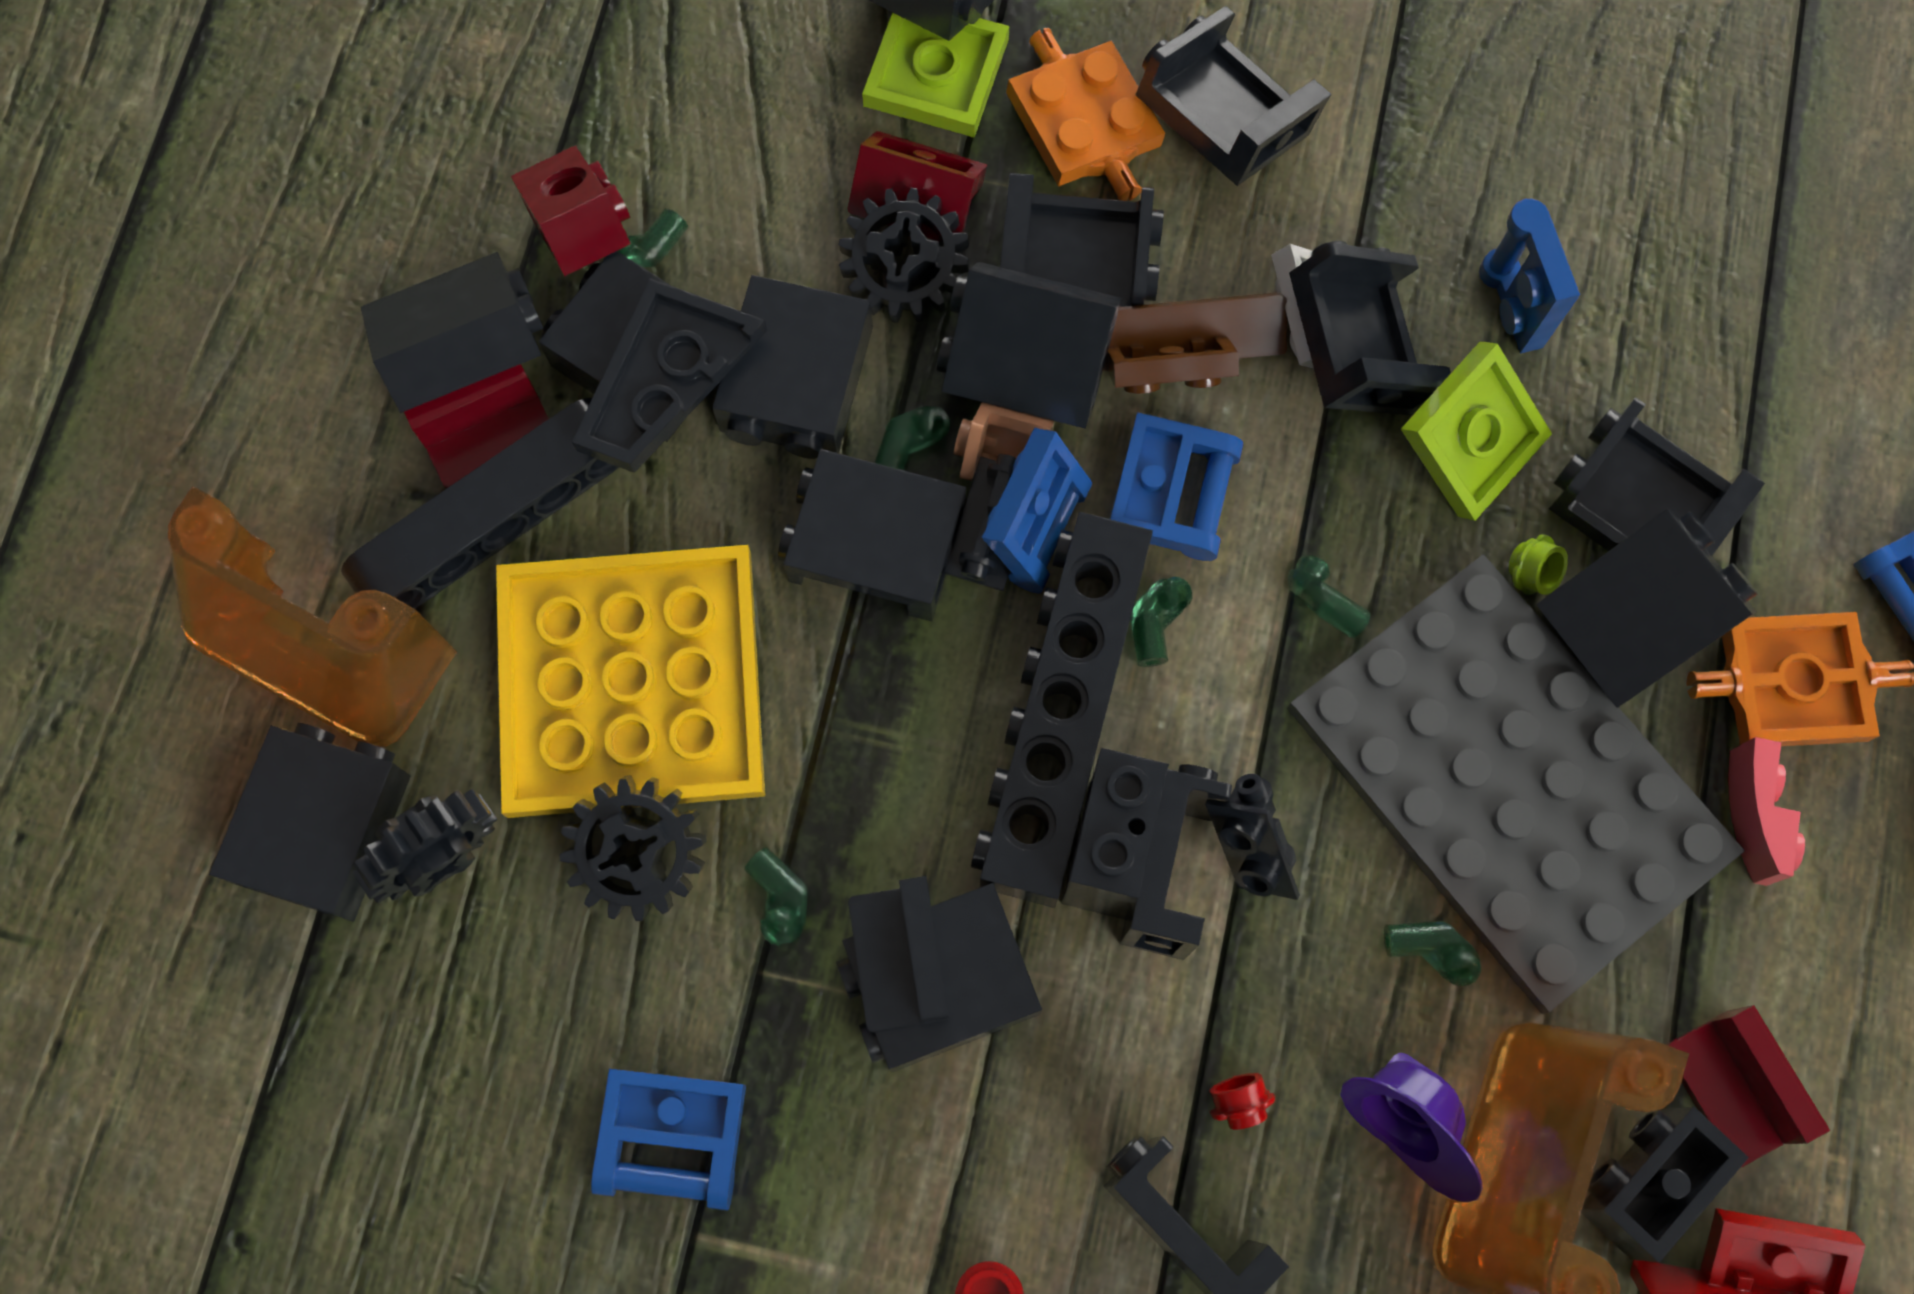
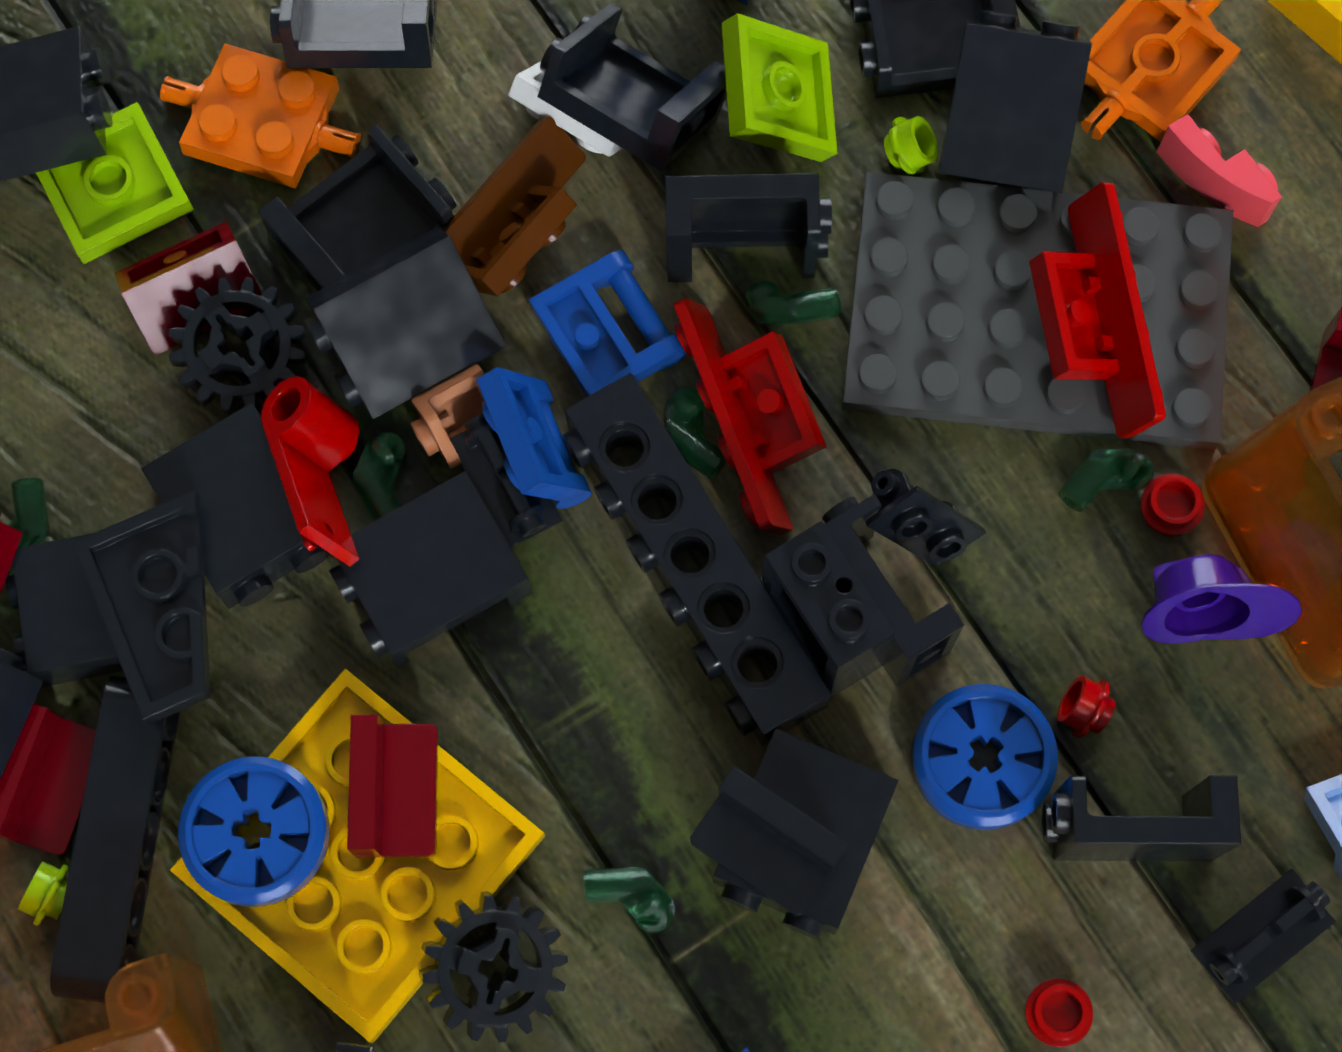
camera: 45 degrees left, 0 degrees up
none -> lime plate [17,861,69,926]
none -> blue wheel [178,757,330,907]
none -> red door [261,376,360,566]
none -> dark red panel [347,714,438,858]
none -> black panel [665,173,832,283]
none -> red bracket [674,298,827,535]
none -> blue wheel [911,684,1058,830]
none -> red bracket [1029,182,1166,438]
none -> red plate [1139,474,1205,537]

